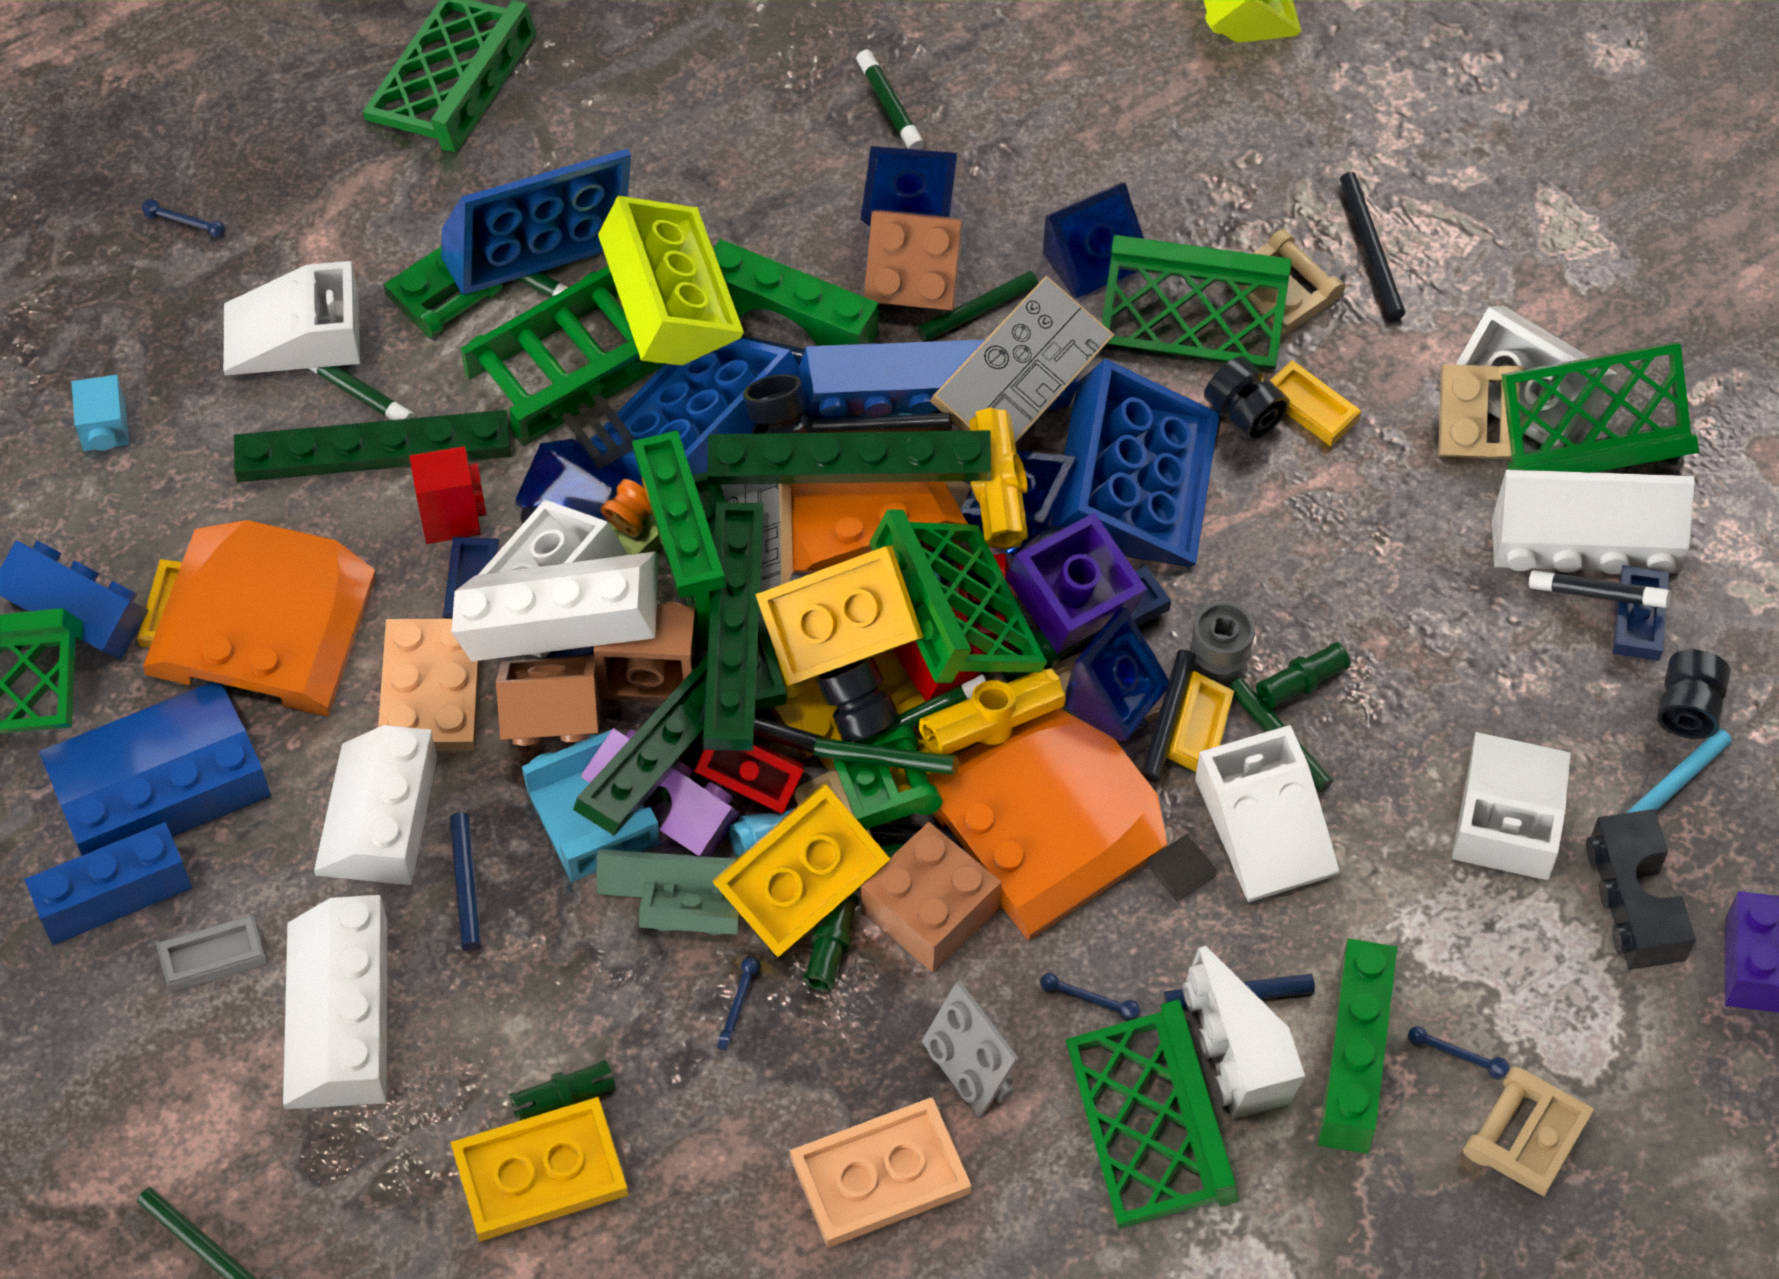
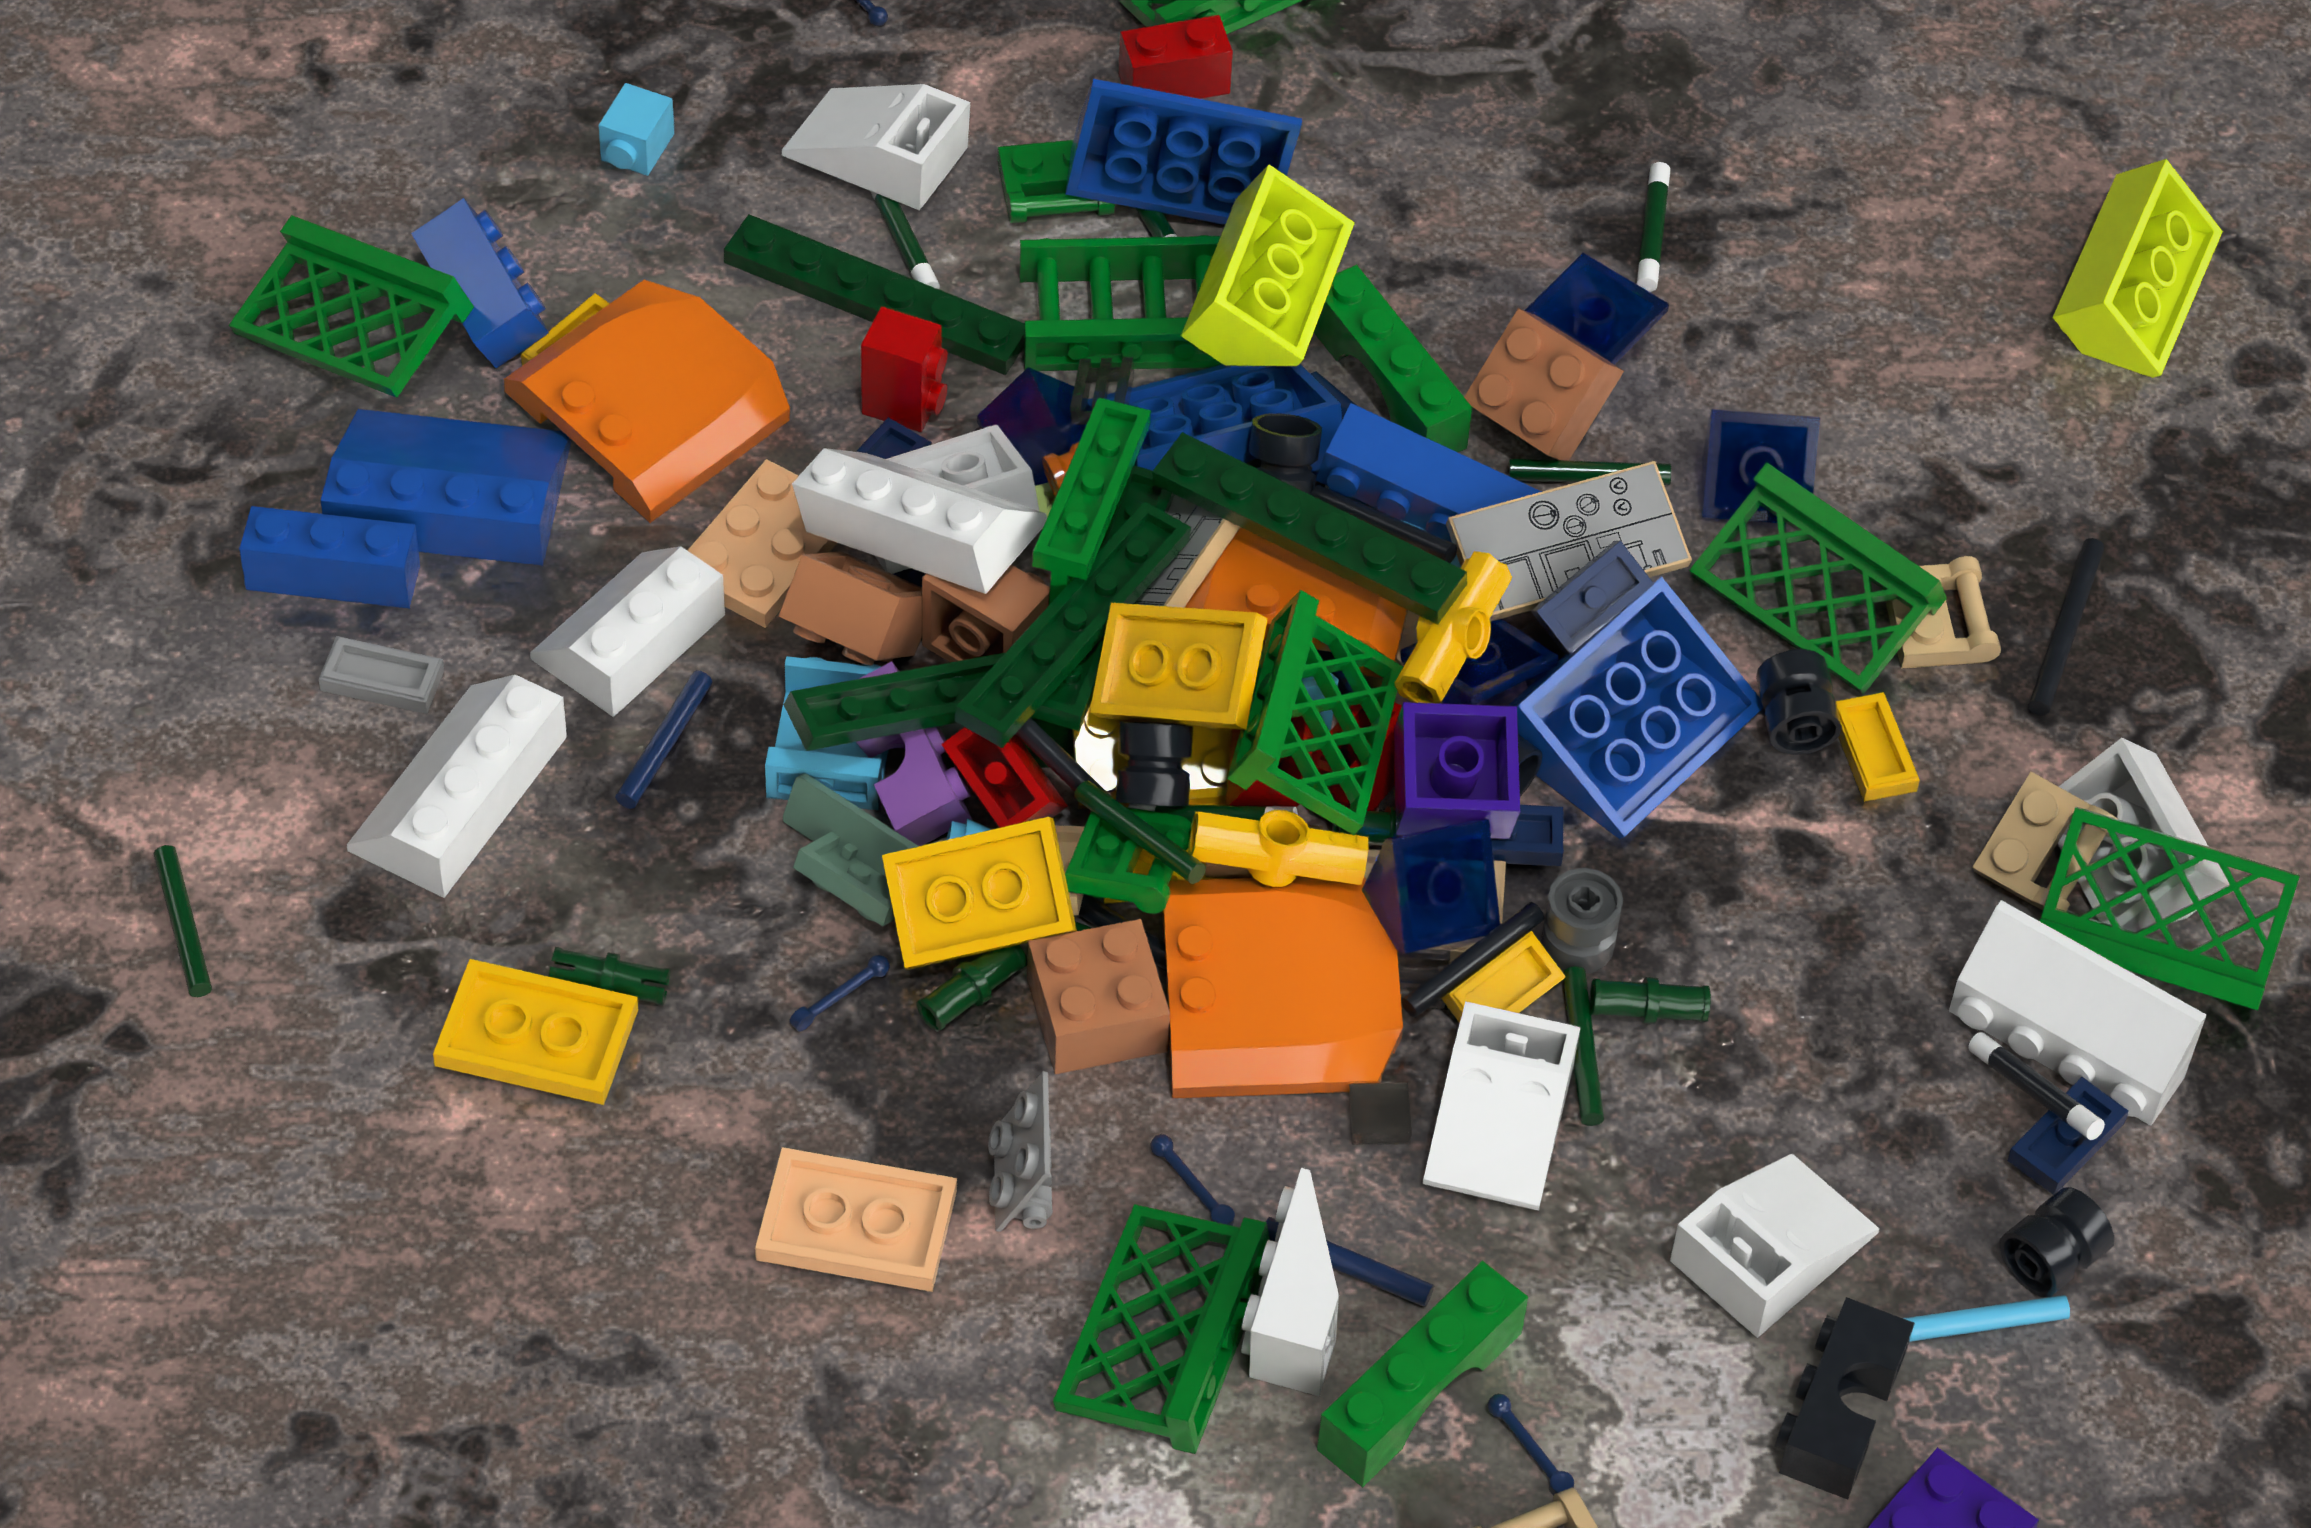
camera: 30 degrees right, 5 degrees down
none -> red brick [1118,15,1233,99]
none -> dark blue plate [1531,541,1654,655]

